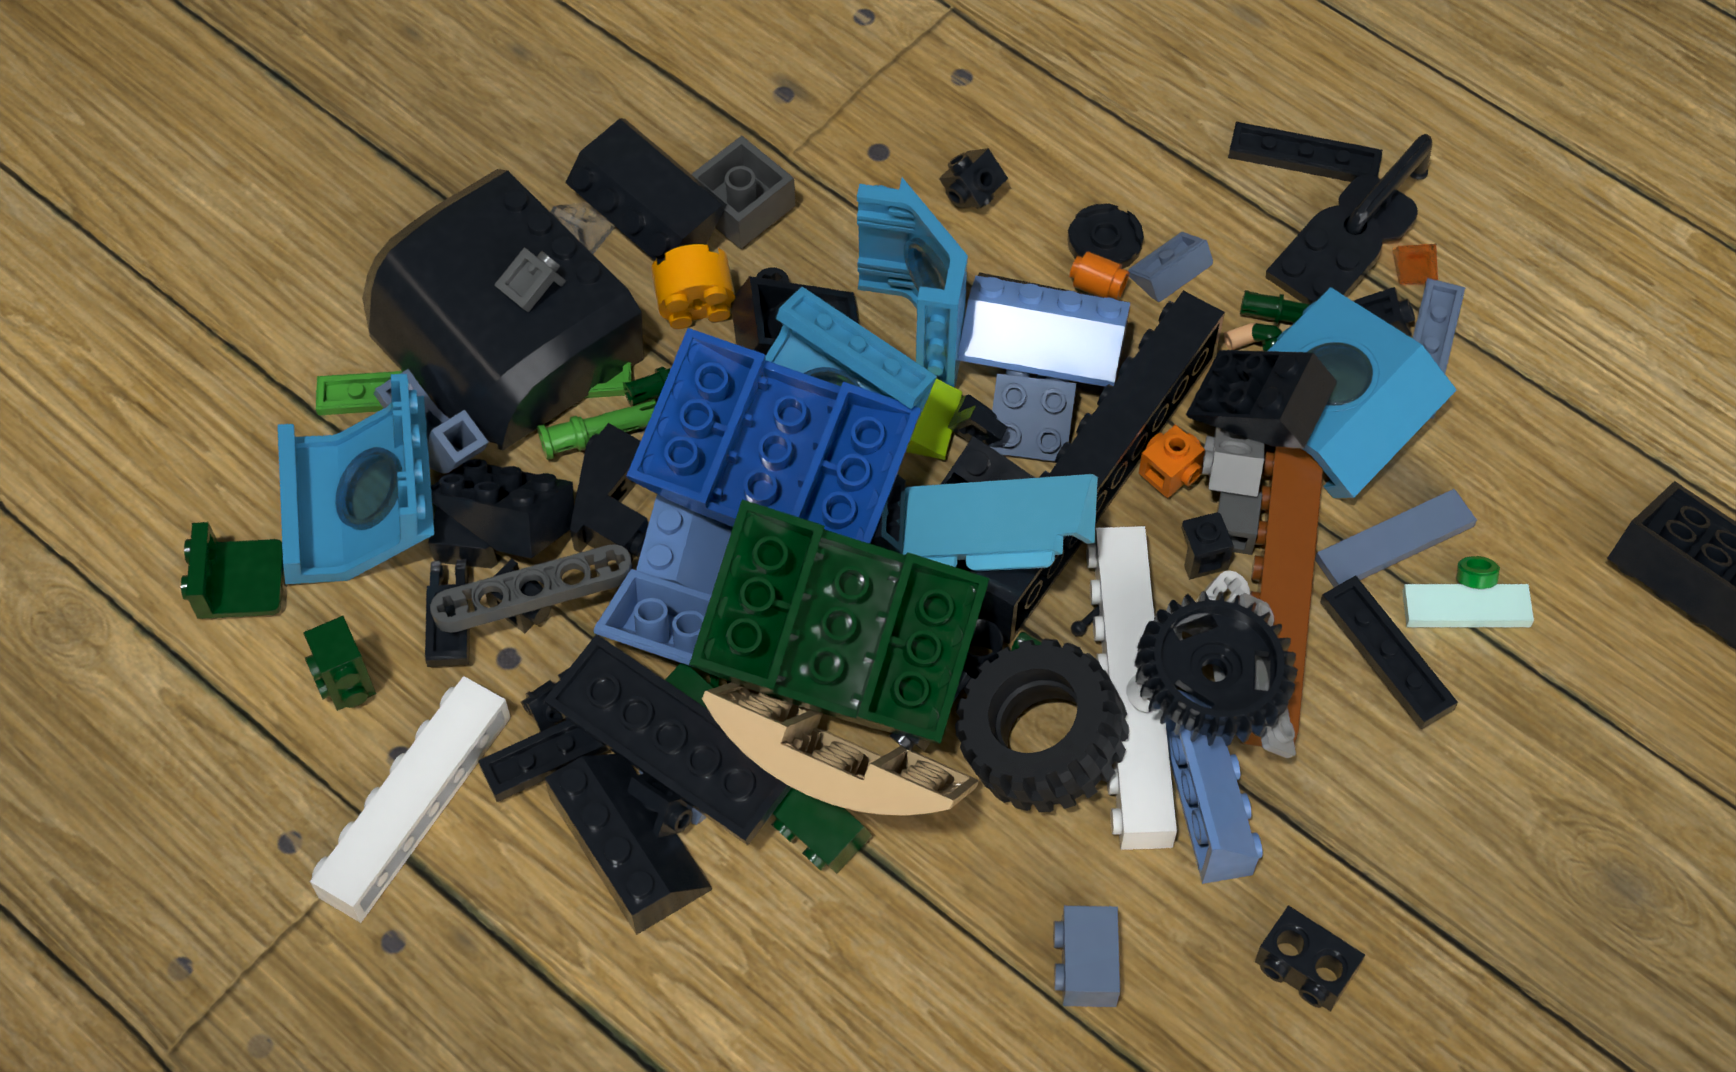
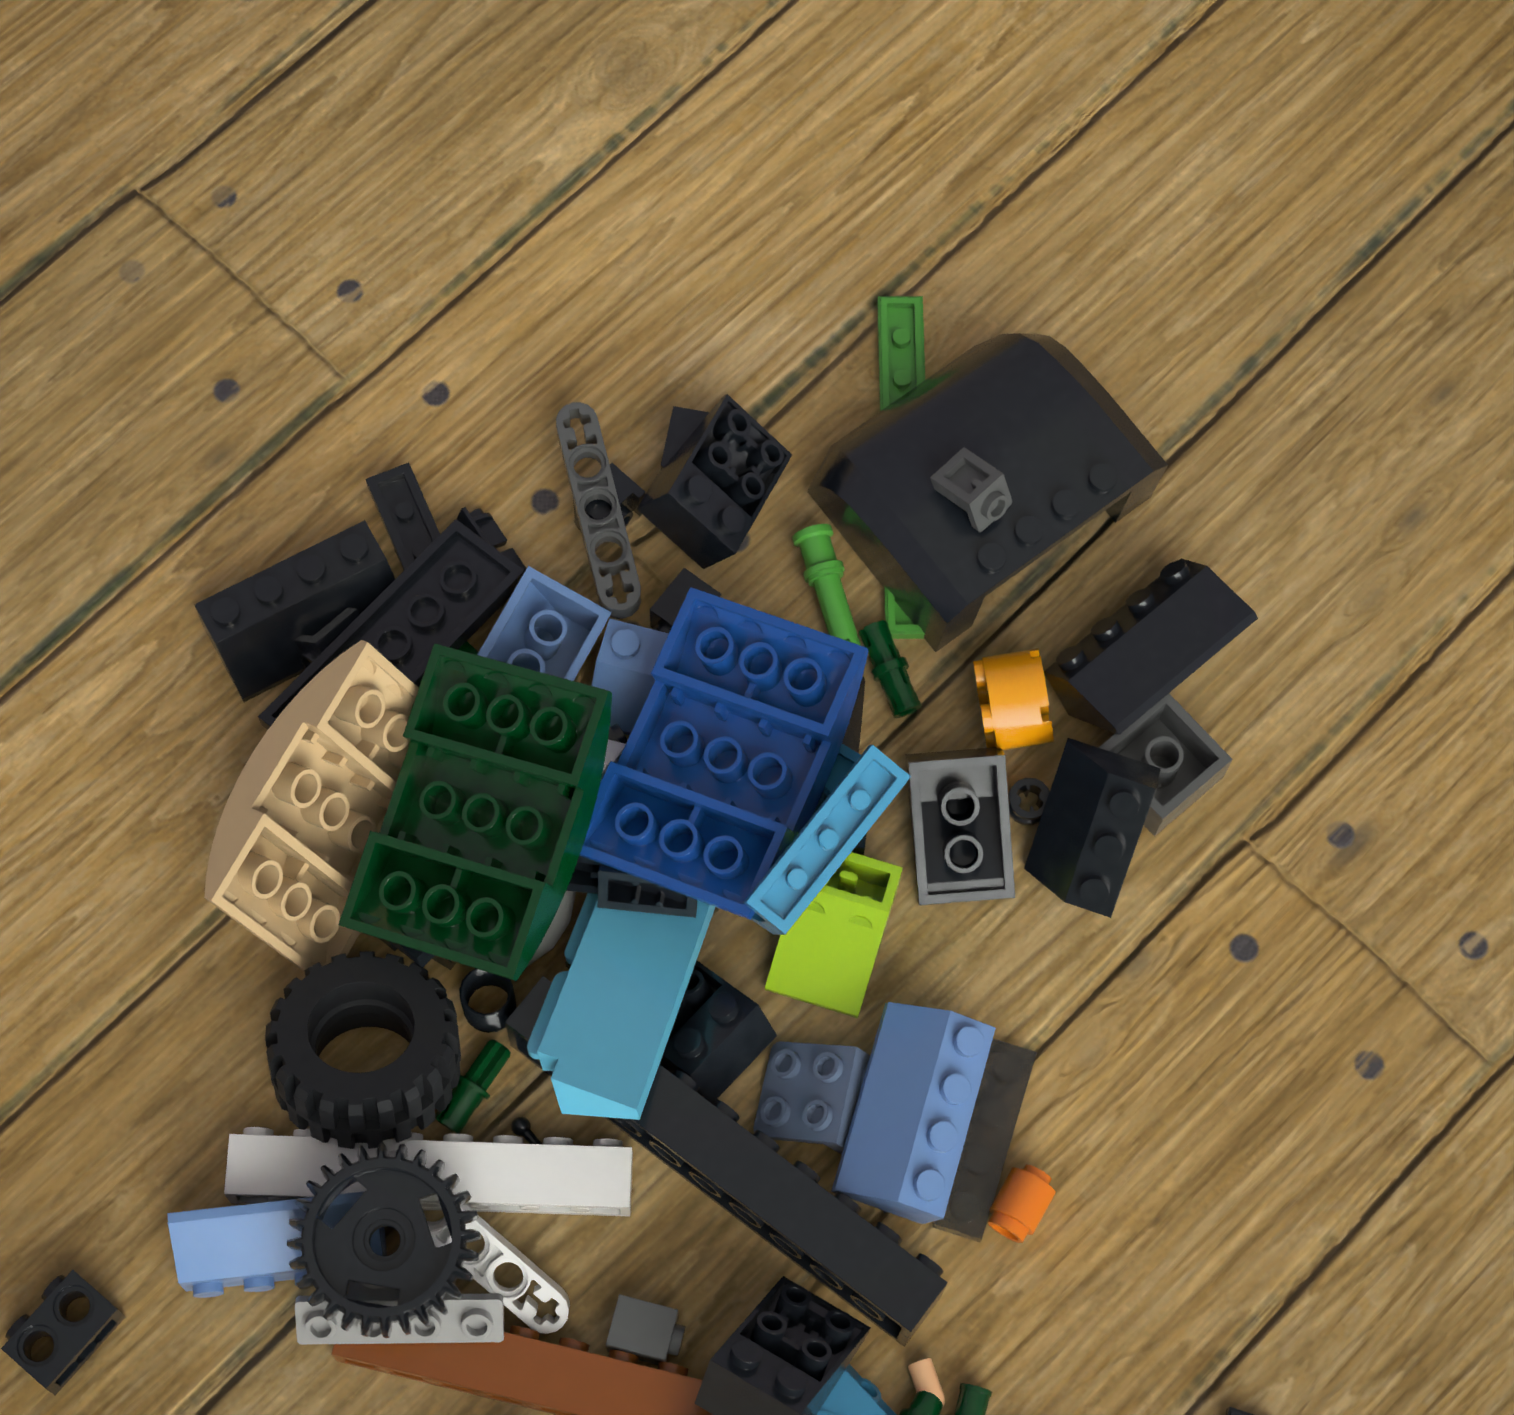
camera: 90 degrees right, 10 degrees up
dark green bracket [181,522,284,619] -> none
dark azure panel [277,374,435,584] -> none
dark green brick [303,616,376,711] -> none
white brick [310,676,511,923] -> none
sand blue arch [374,369,488,473] -> none
black hinge [425,559,470,667] -> none
clear slope [551,202,615,254] -> none
black slope [570,423,641,553] -> none
dark azure panel [857,177,968,388] -> none
black brick [939,148,1008,209] -> none
black bracket [948,394,1008,445] -> none
sand blue brick [1053,906,1120,1007] -> none
black tile [1067,203,1144,269] -> none
sand blue slope [1127,232,1213,302] -> none
orange brick [1138,425,1205,499] -> none
black bracket [1181,512,1234,580] -> none
light grey brick [1202,427,1264,497] -> none
none -> black slope [1024,738,1161,918]

